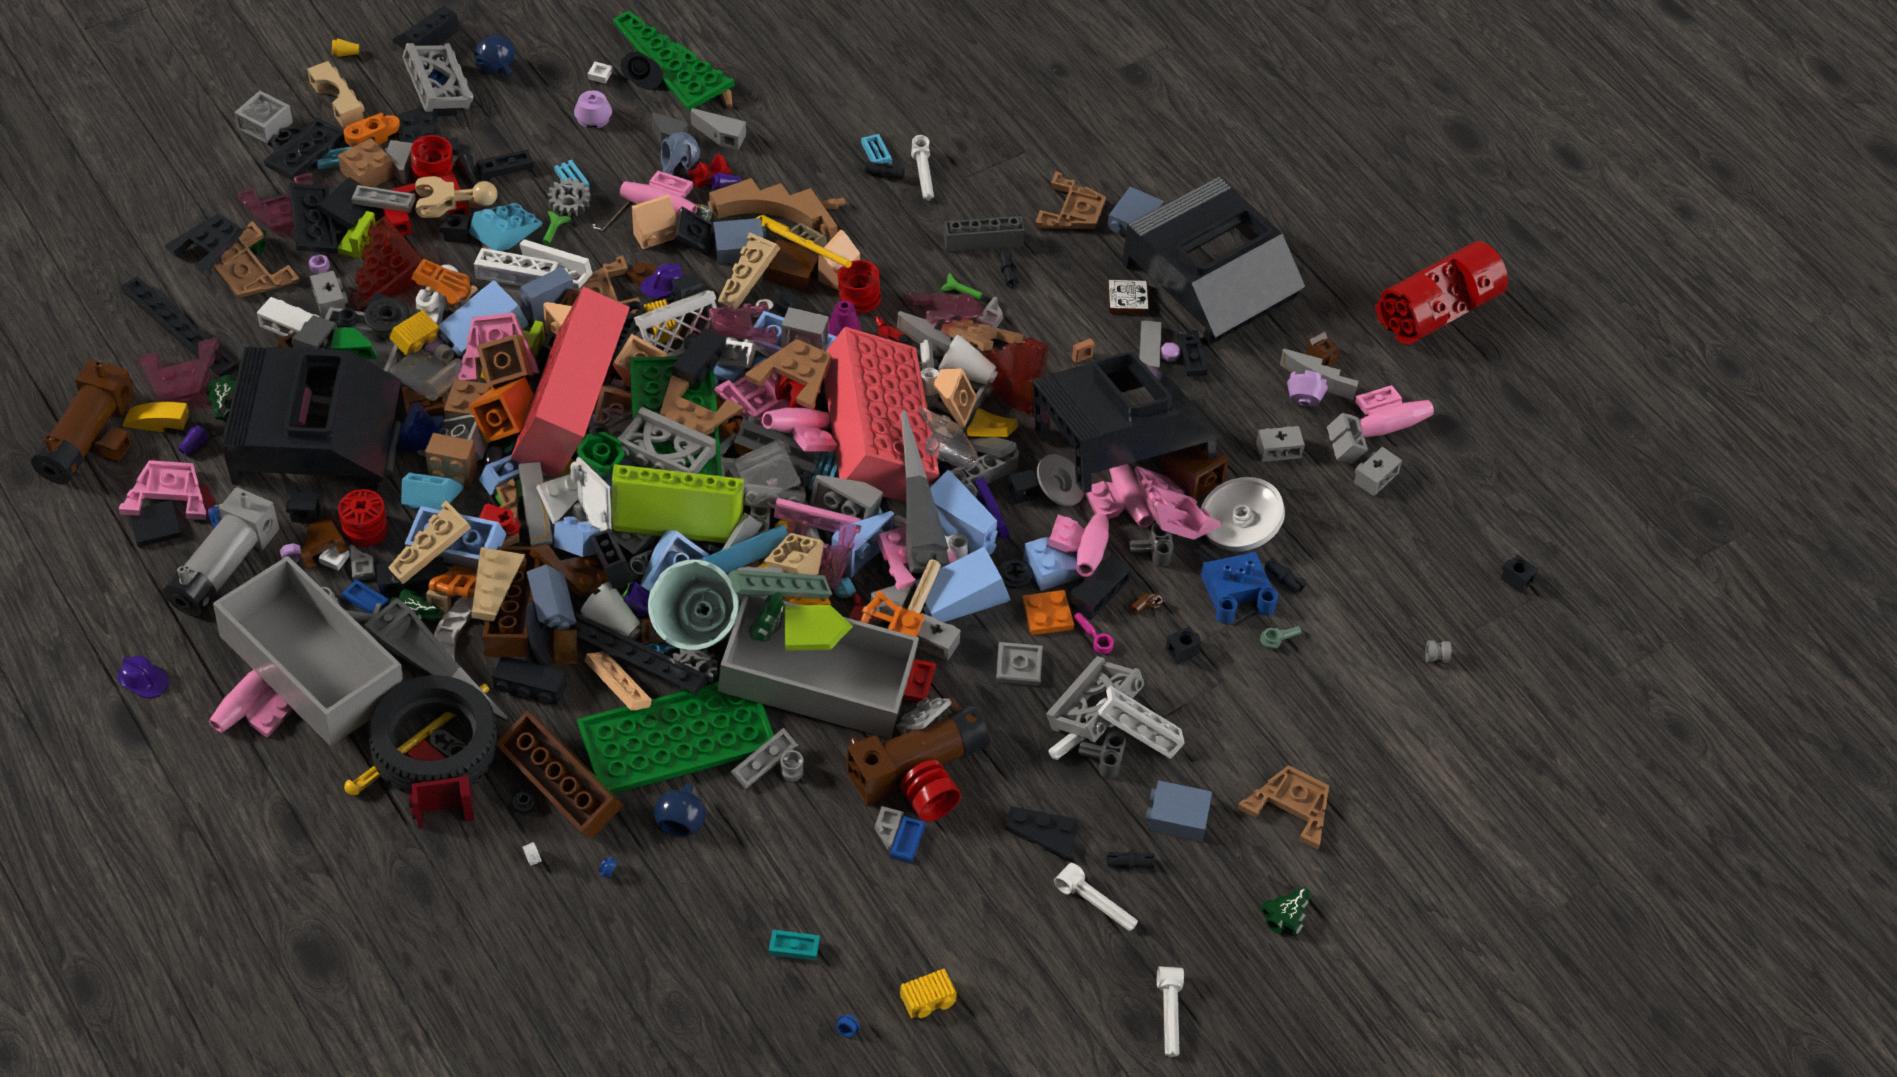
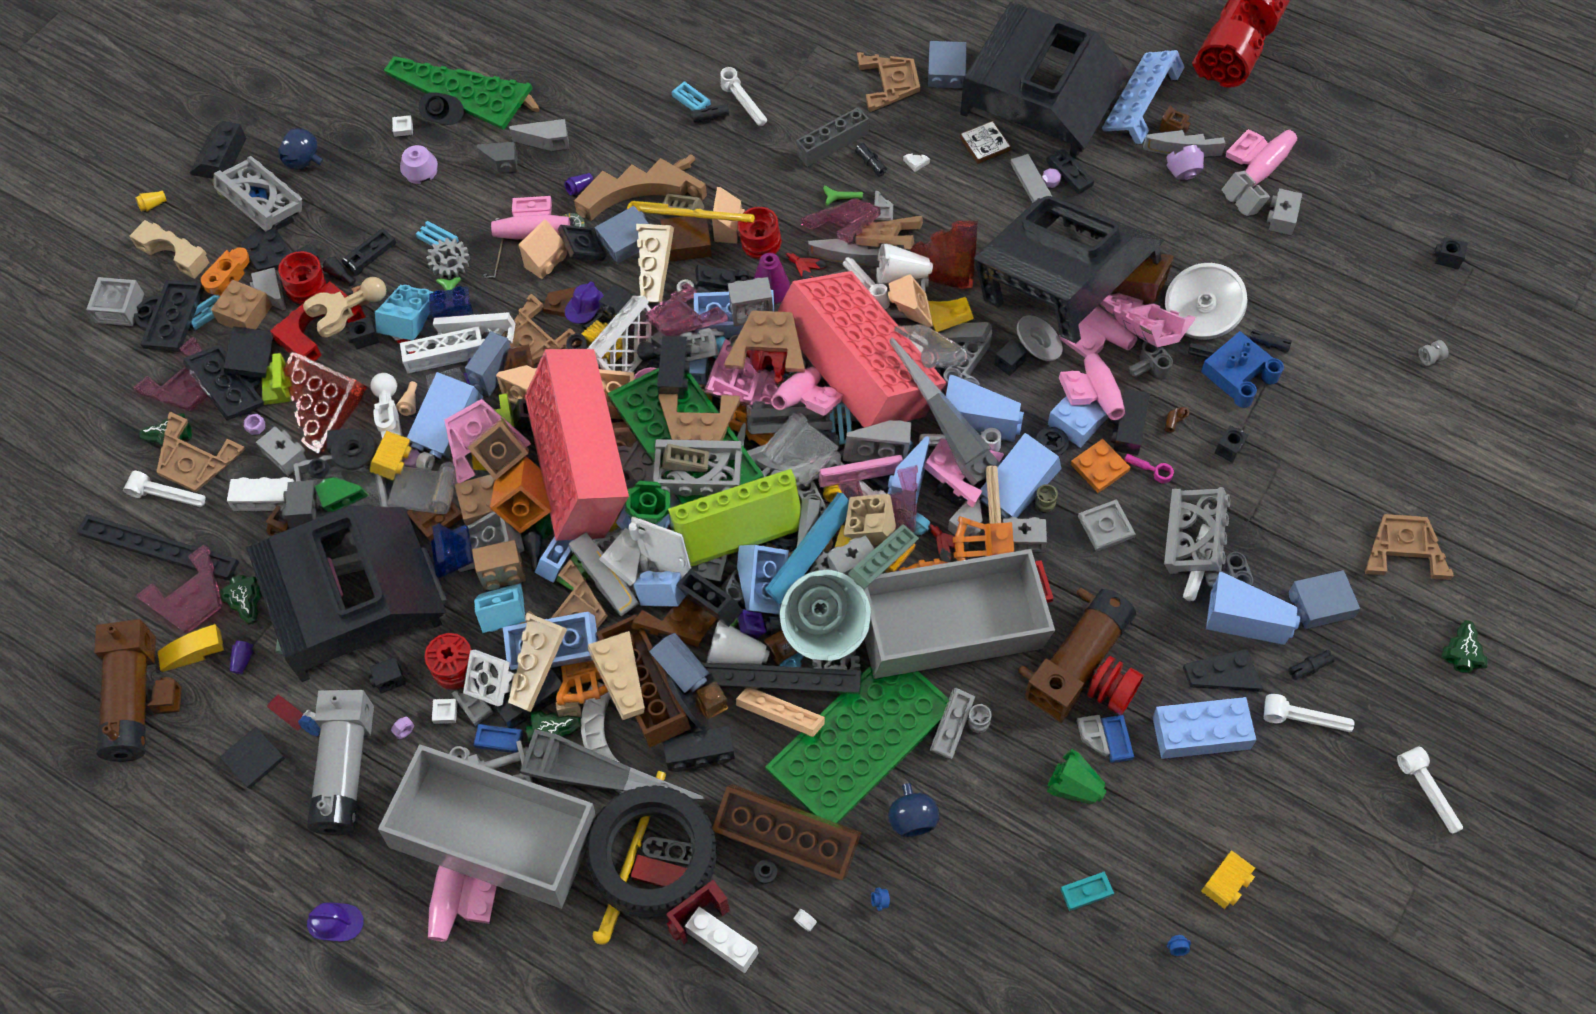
camera: 20 degrees left, 10 degrees up
bright pink wing [119,460,207,520] -> none
black wing [165,213,243,277] -> none
reddish brown flag [300,516,348,569] -> none
light grey tile [352,185,416,213] -> none
orange plate [411,258,472,304] -> none
red piece [479,504,521,536] -> none
sand blue helmet [661,132,700,175] -> none
red tile [688,154,732,188] -> none
dark green rock [748,592,784,642] -> none
lime tile [785,605,853,651] -> none
light grey bracket [896,698,952,735] -> none
dark purple plate [976,477,1010,539] -> none
nougat tile [1072,339,1094,363] -> none
white fence [1098,686,1185,759] -> none
light grey brick [1256,426,1305,462] -> none
sand green plate [1260,626,1301,649] -> none
none -> white axle [123,471,206,507]
none -> clear blue bracket [429,286,474,319]
none -> white piece [463,650,514,706]
none -> dark tan slope [662,443,709,472]
none -> white brick [685,907,758,973]
none -> white tile [903,154,930,172]
none -> olive wheel [1035,484,1058,513]
none -> green cone [1046,749,1106,804]
none -> light blue bracket [1102,50,1185,144]
none -> light blue brick [1152,697,1256,759]
none -> light blue slope [1206,572,1300,645]

